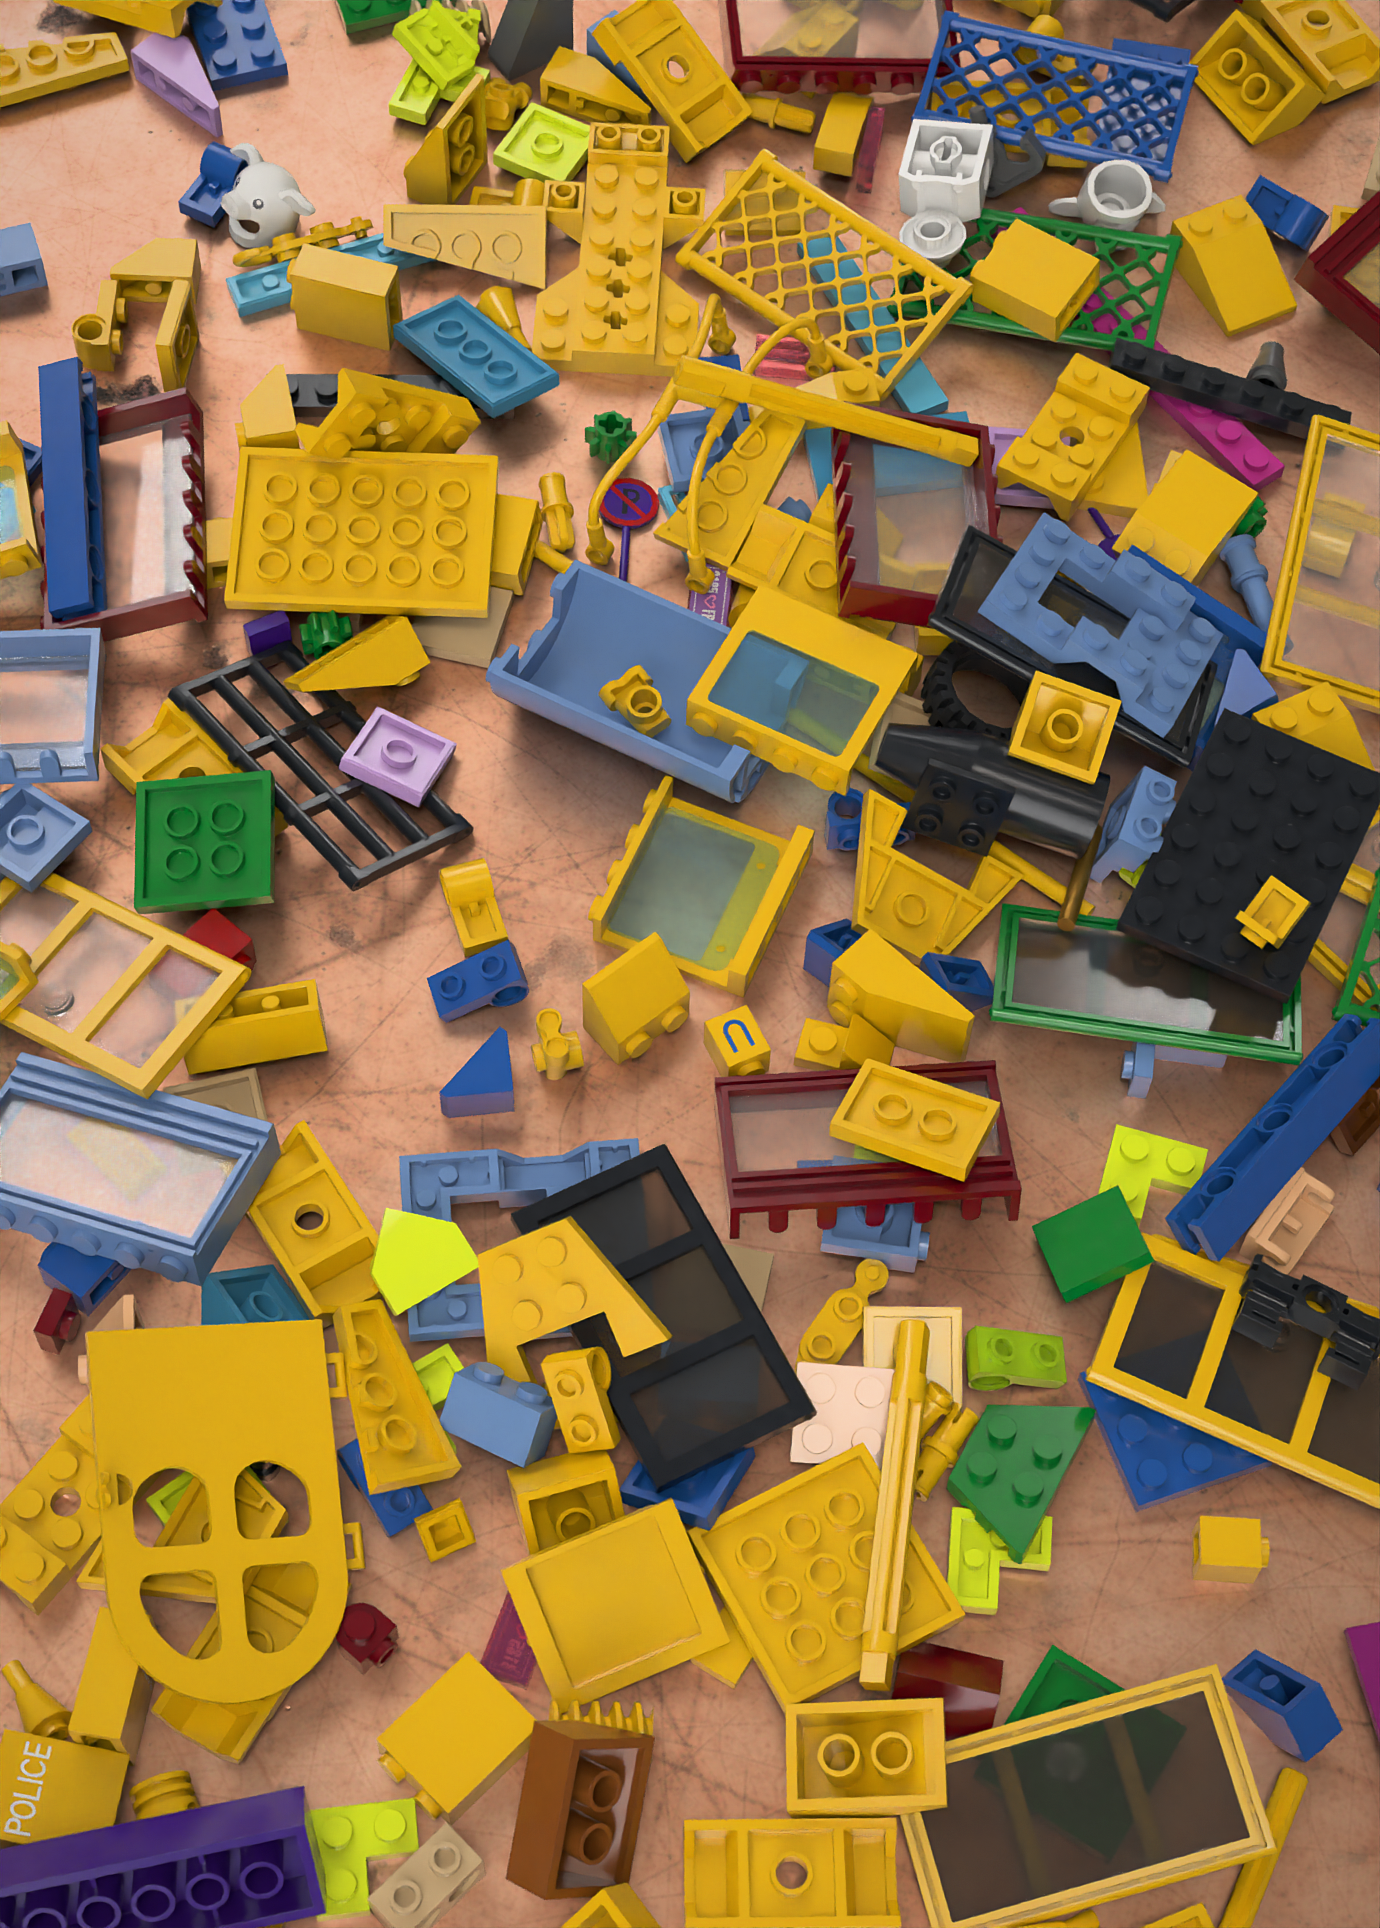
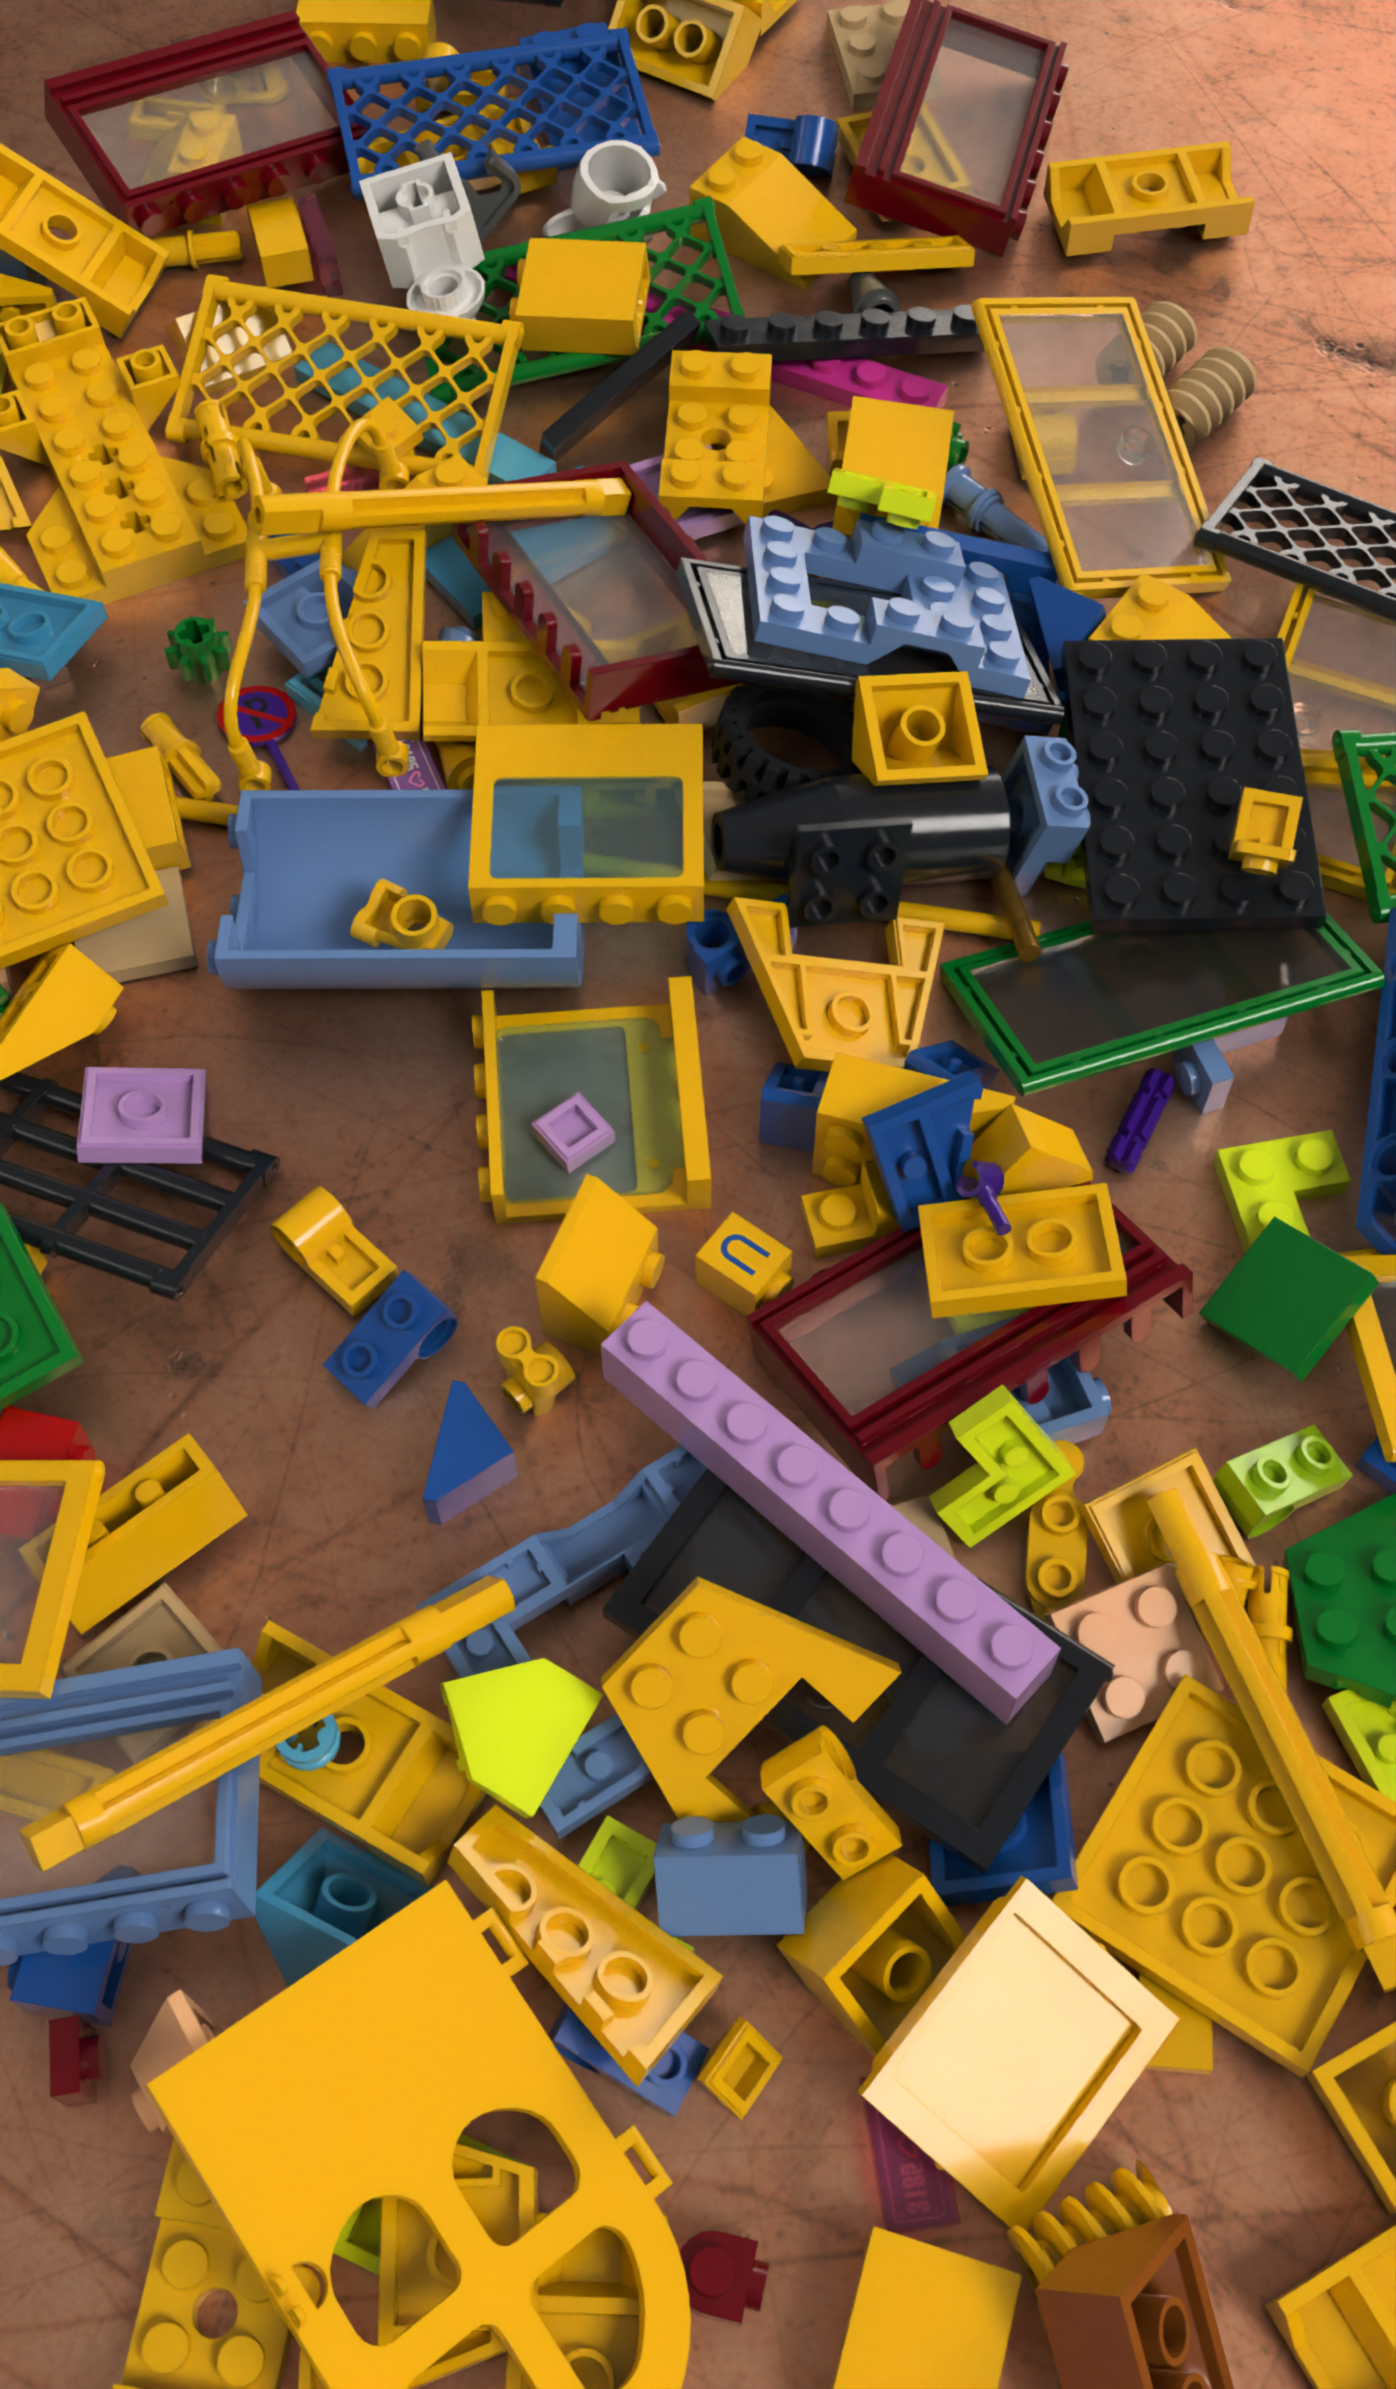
camera: 25 degrees left, 0 degrees up
none -> yellow piece [18,1575,515,1872]
none -> yellow pin [194,399,249,500]
none -> medium azure bush [276,1714,341,1771]
none -> yellow plate [356,396,424,462]
none -> lavender tile [531,1092,615,1174]
none -> black tile [539,310,701,461]
none -> lavender brick [601,1301,1061,1725]
none -> yellow tile [778,236,975,276]
none -> neon yellow plate [828,468,938,529]
none -> blue wing [861,1071,983,1232]
none -> neon yellow plate [929,1384,1076,1548]
none -> dark purple hand [955,1160,1012,1235]
none -> yellow slope [963,1104,1093,1199]
none -> dark purple axle [1104,1068,1175,1174]

